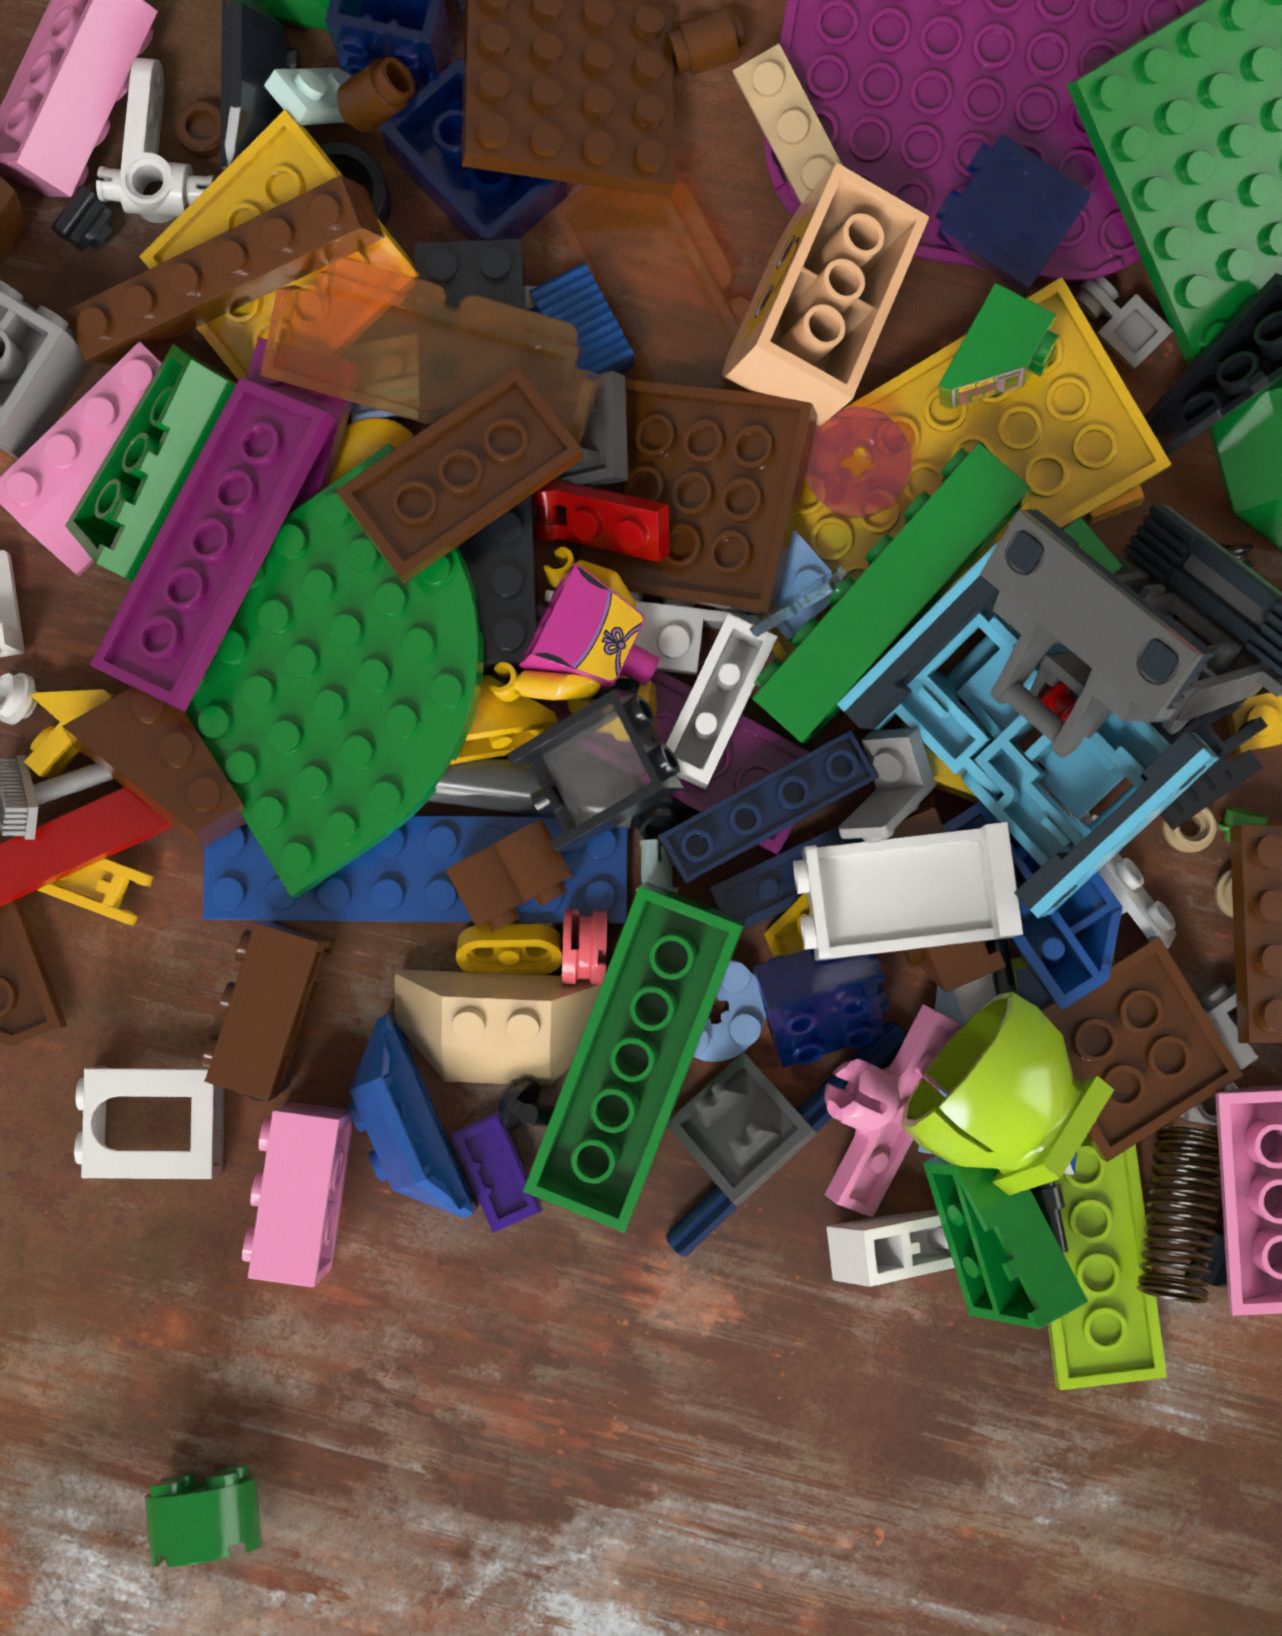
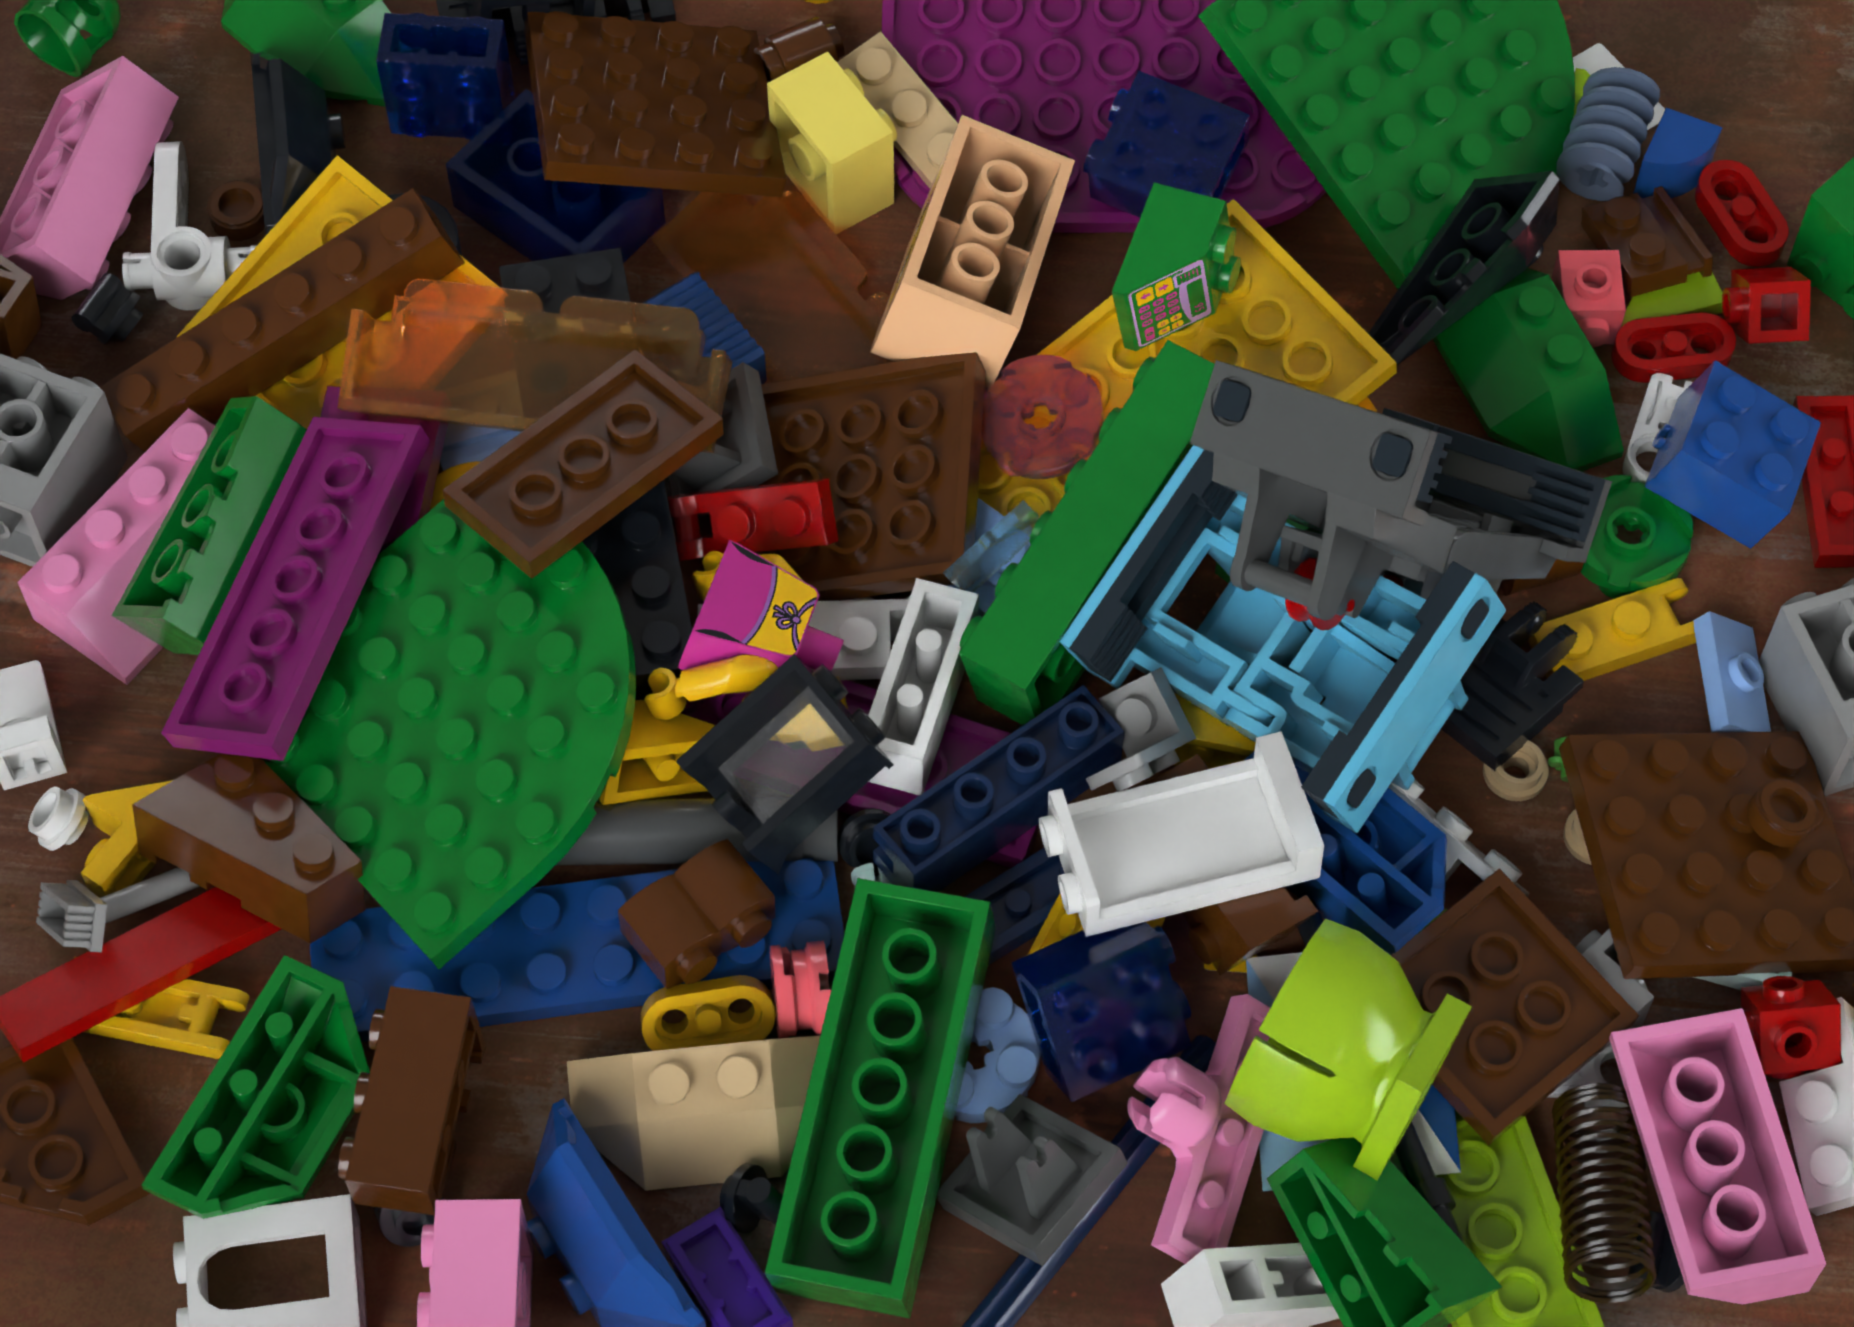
camera: 10 degrees left, 25 degrees down
light aqua plate [264,67,351,125] -> none
reddish brown brick [337,56,415,132] -> none
light grey plate [1074,277,1173,372] -> none
none -> green wedge [141,955,370,1219]
none -> light yellow brick [767,51,897,235]

